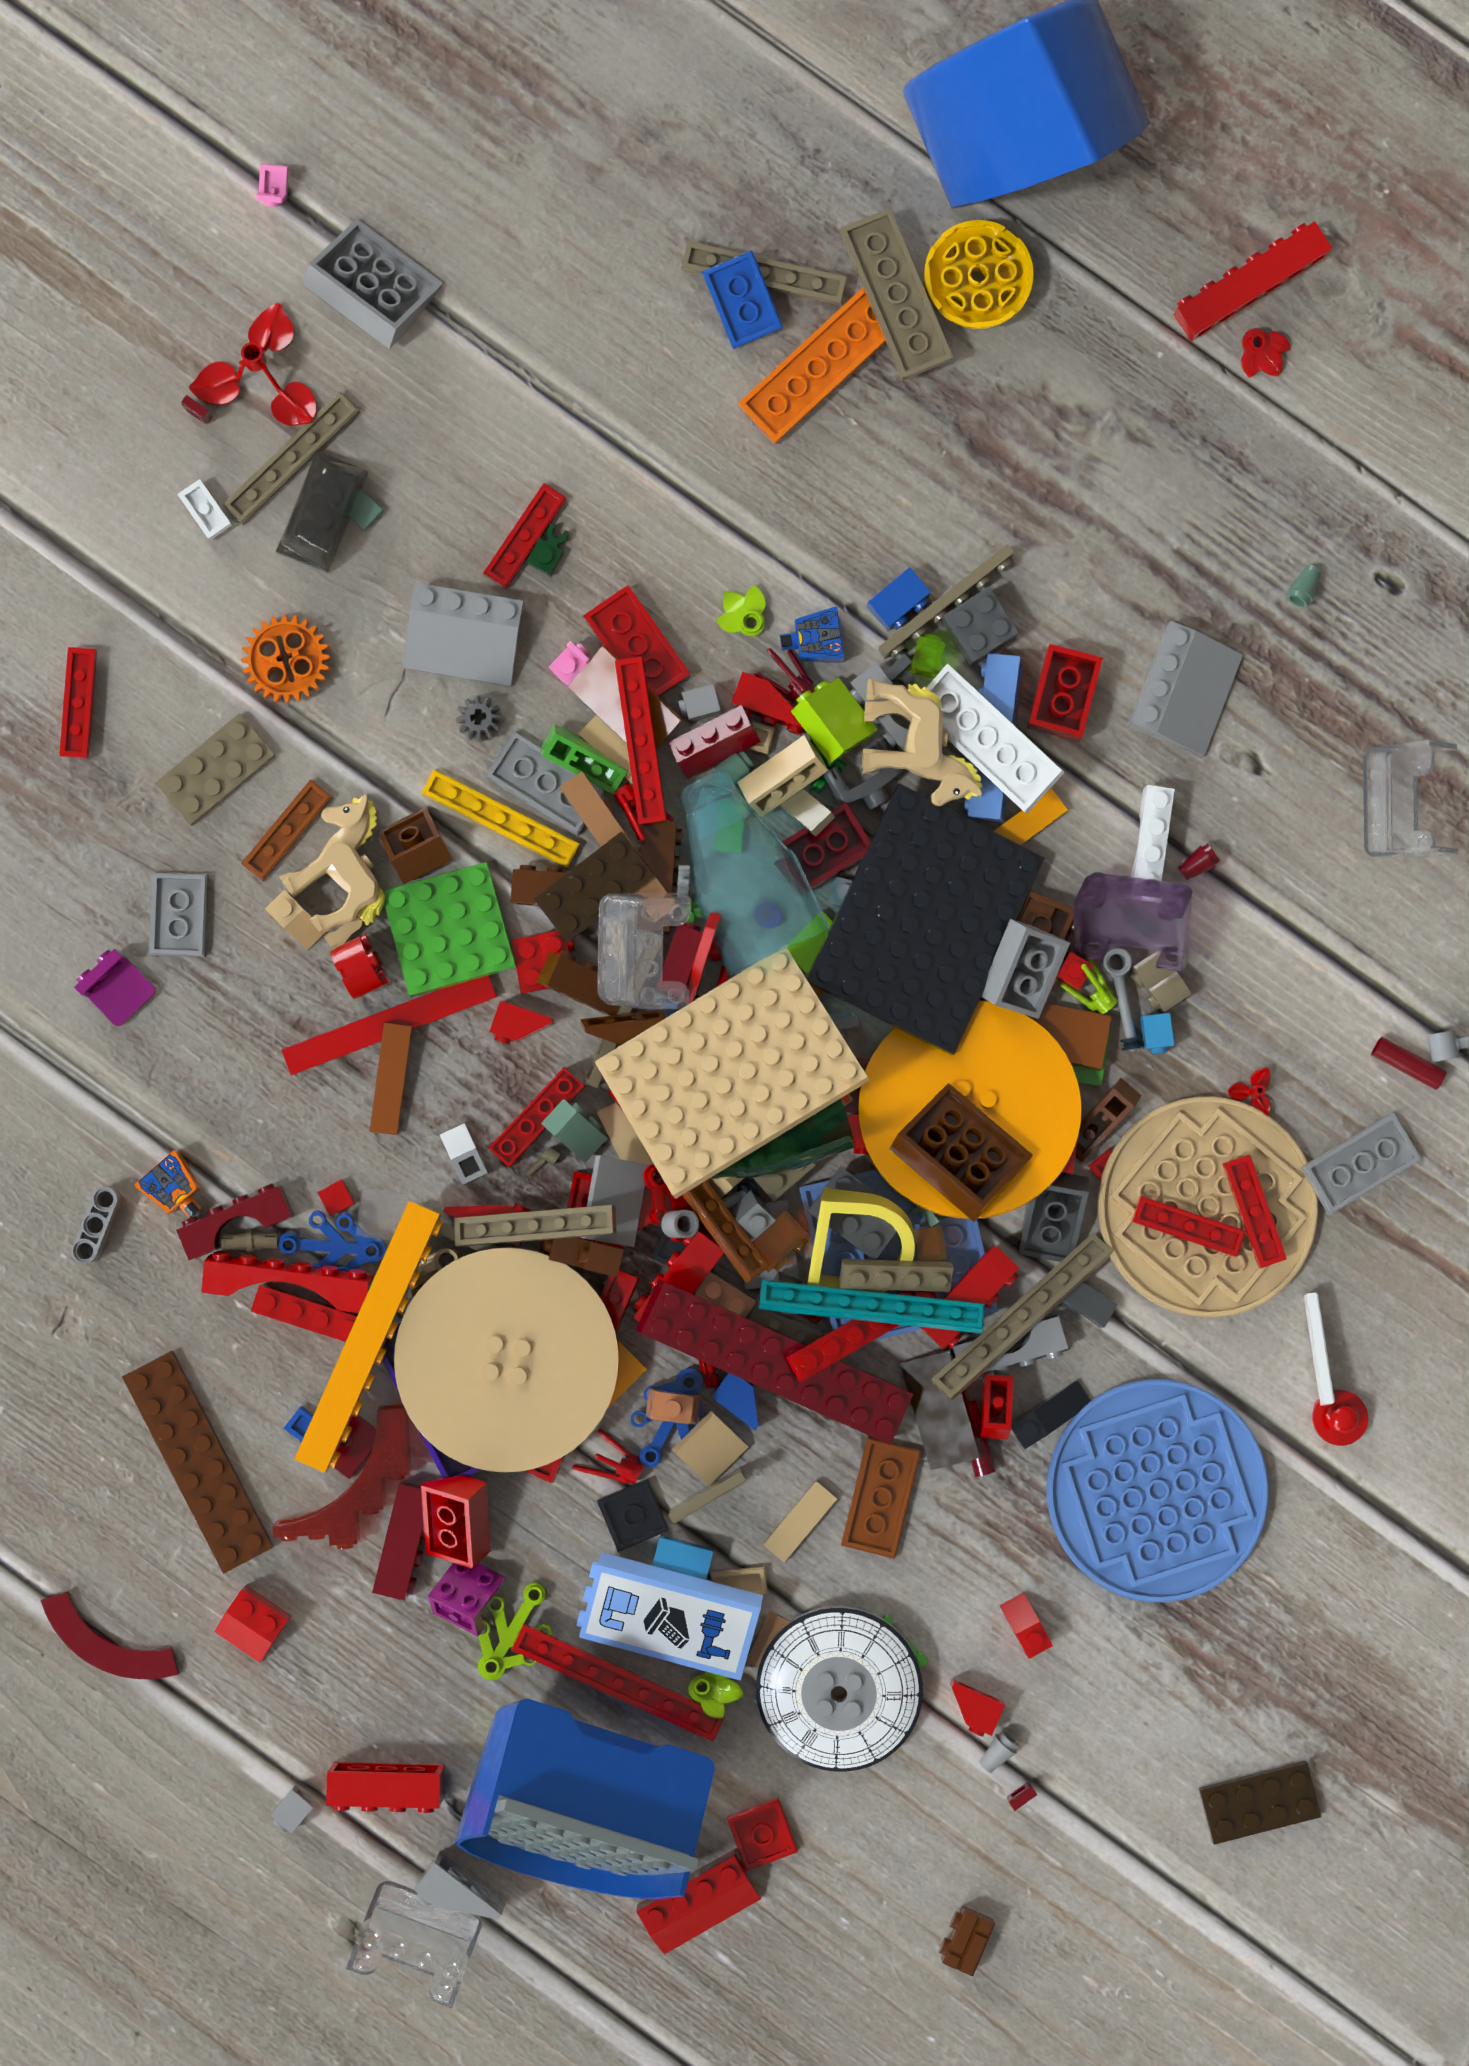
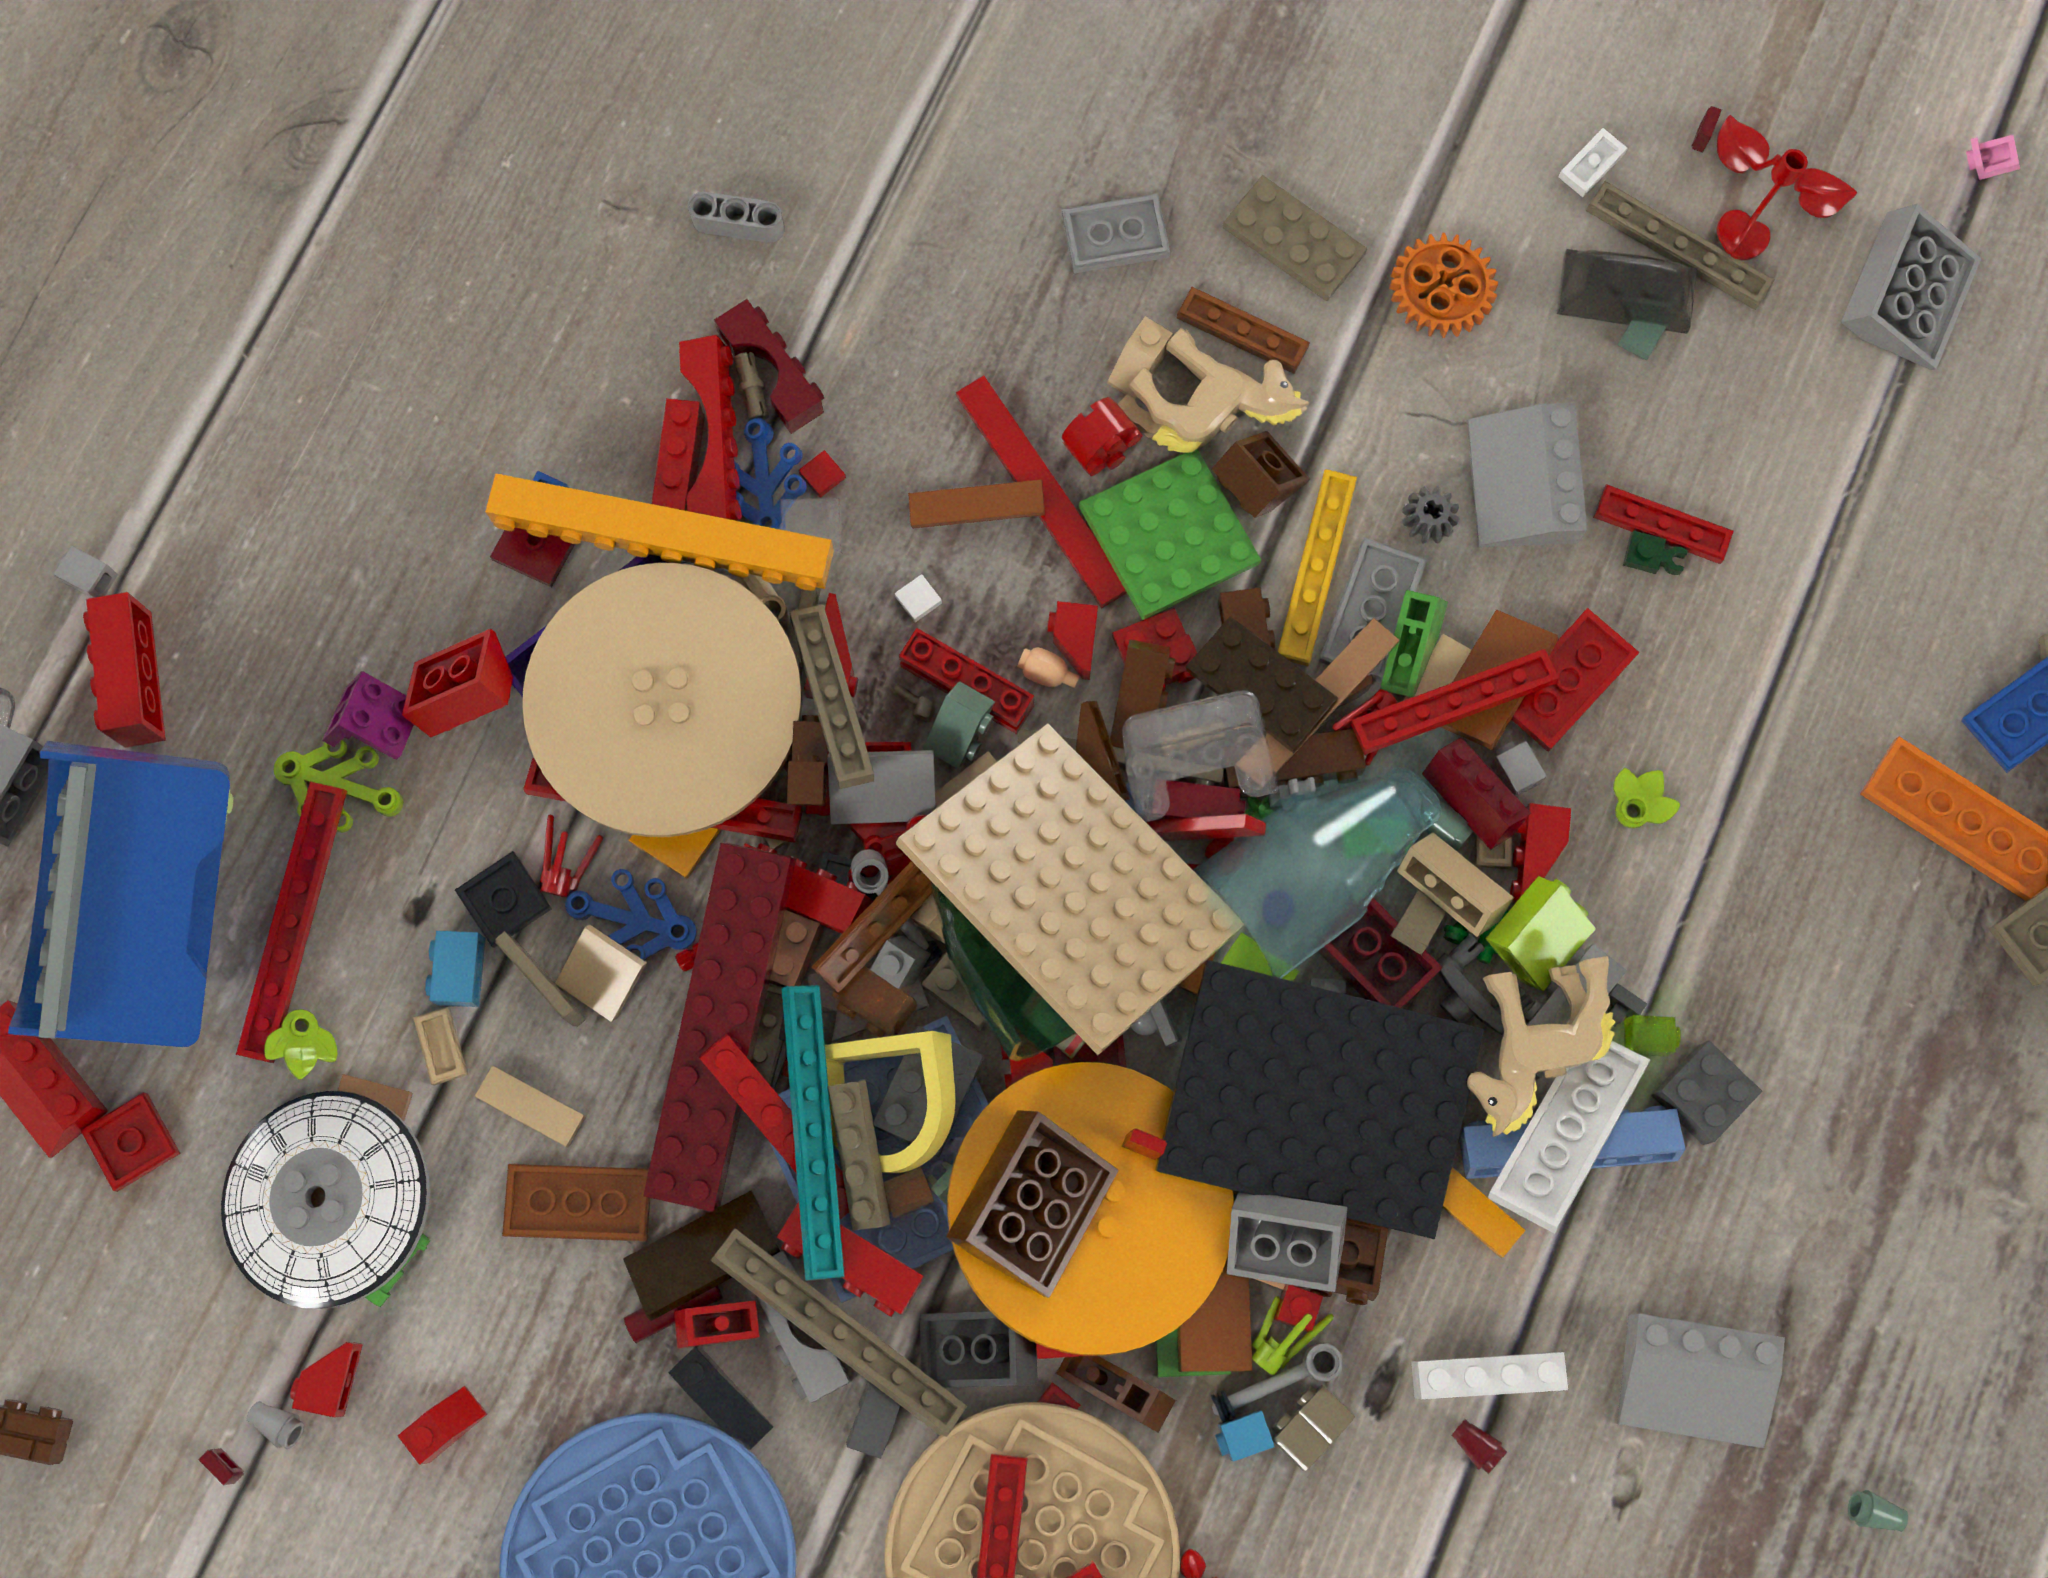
camera: 80 degrees right, 10 degrees down
dark red tile [40,1591,180,1680] -> none
red plate [59,647,97,759] -> none
magenta bracket [74,949,156,1027] -> none
reddish brown plate [122,1350,274,1574] -> none
torso [134,1150,202,1218] -> none
red slope [214,1585,292,1663] -> none
clear red arch [272,1404,411,1549] -> none
dark red brick [372,1481,425,1601] -> none
light grey brick [451,1148,490,1185] -> none
bright pink bracket [548,641,590,687] -> none
brick [576,1552,763,1681] -> none
nougat torso [645,1388,701,1424] -> none
blue slope [711,1373,759,1430] -> none
dark red plant [754,648,814,703] -> none
torso [780,607,844,663] -> none
blue brick [867,567,931,632] -> none
dark tan plate [878,544,1014,659] -> none
red brick [1026,644,1103,742] -> none
clear purple windscreen [1073,872,1193,972] -> none
none -> light nougat plant [1017,647,1080,688]
none -> red tile [1122,1128,1167,1160]

